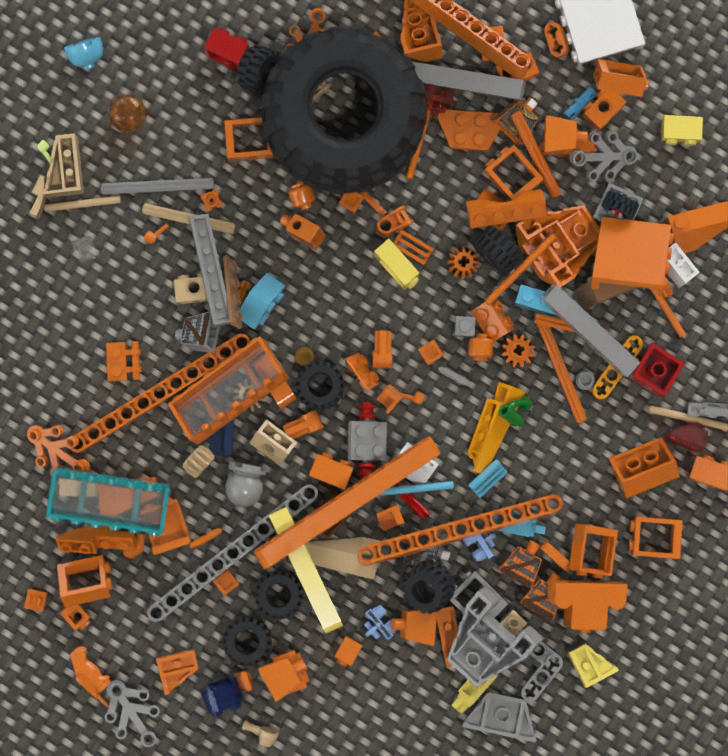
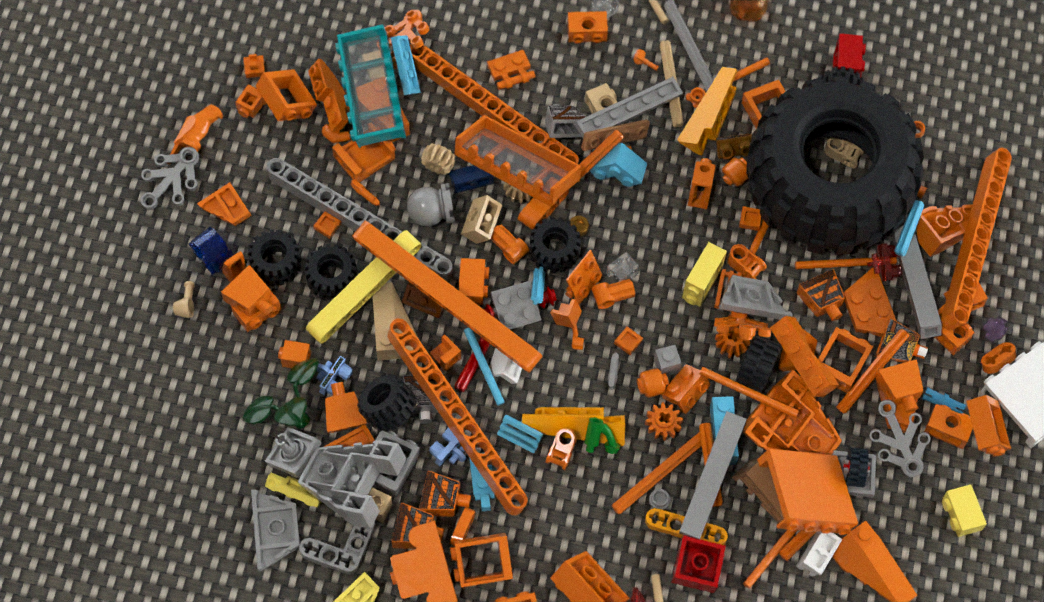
camera: 70 degrees right, 20 degrees down
none -> dark green plant [242,358,319,429]
none -> light grey plate [265,427,322,478]
none -> medium azure tile [391,35,420,95]
none -> medium azure axle [531,267,546,305]
none -> orange piece [545,428,577,470]
none -> orange brick [567,11,608,43]
none -> orange axle [569,130,624,189]
none -> clear panel [606,252,639,281]
none -> light orange wedge [677,67,737,155]
none -> orange plant [714,311,771,340]
none -> pearl gold hips [716,133,752,159]
none -> light grey wing [719,275,793,320]
none -> orange bar [733,57,770,82]
none -> torso [797,269,845,321]
none -> medium azure axle [894,200,924,256]
none -> clear purple gear [982,316,1009,342]

